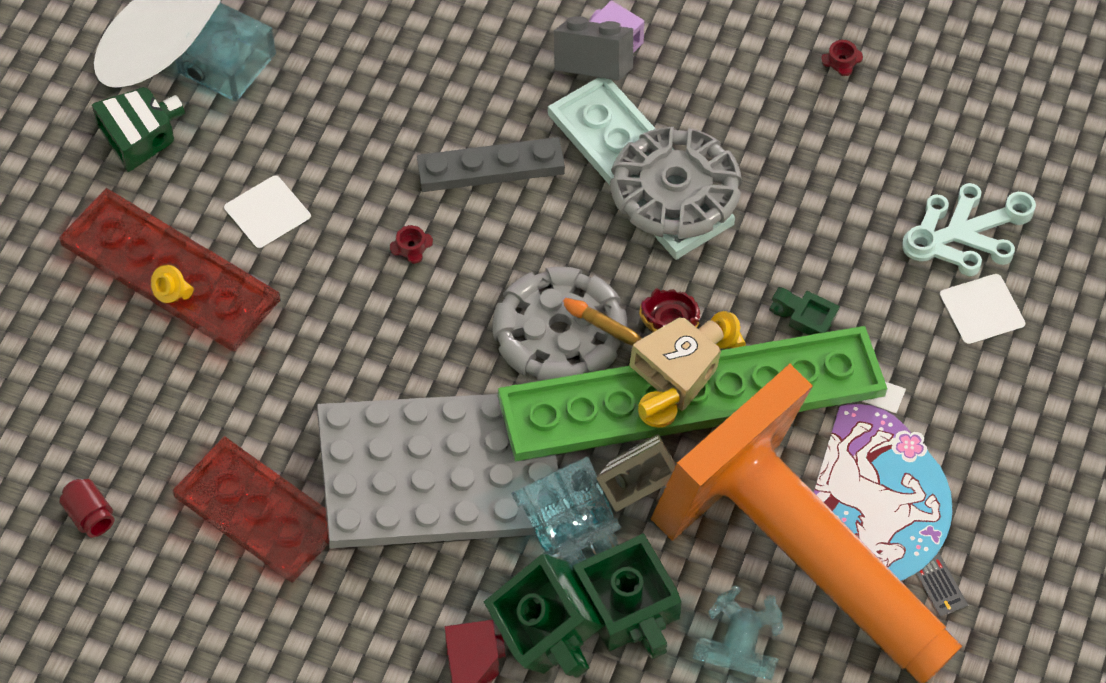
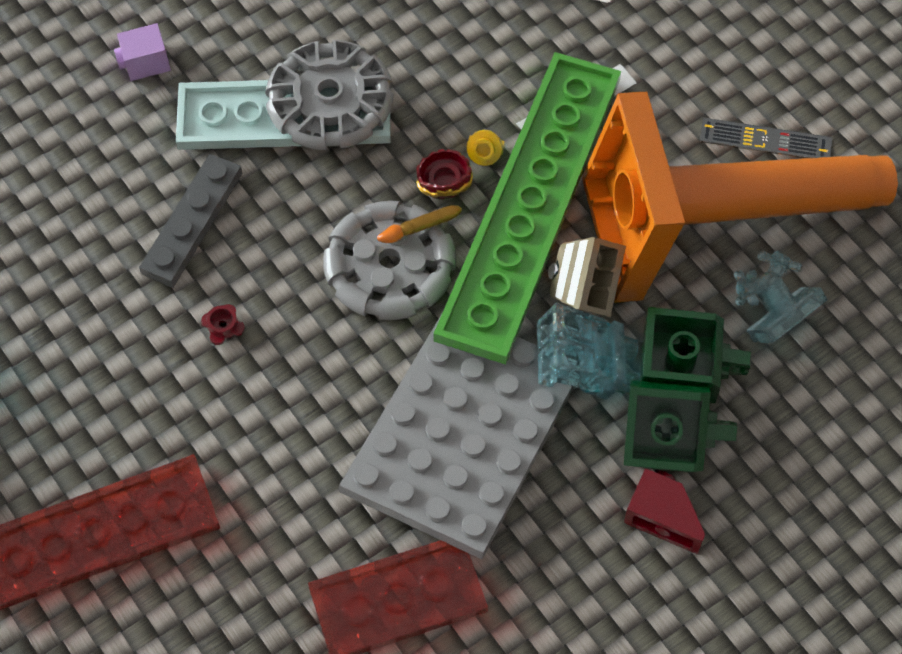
camera: 55 degrees left, 5 degrees up
yellow plate [151,265,194,303] -> none
white sticker [224,176,311,248] -> none
dark grey brick [554,16,633,80] -> none
tan torso [629,318,724,411] -> none
yellow plate [638,388,680,428] -> none
dark green plate [769,287,840,335] -> none
sticker [814,404,952,580] -> none

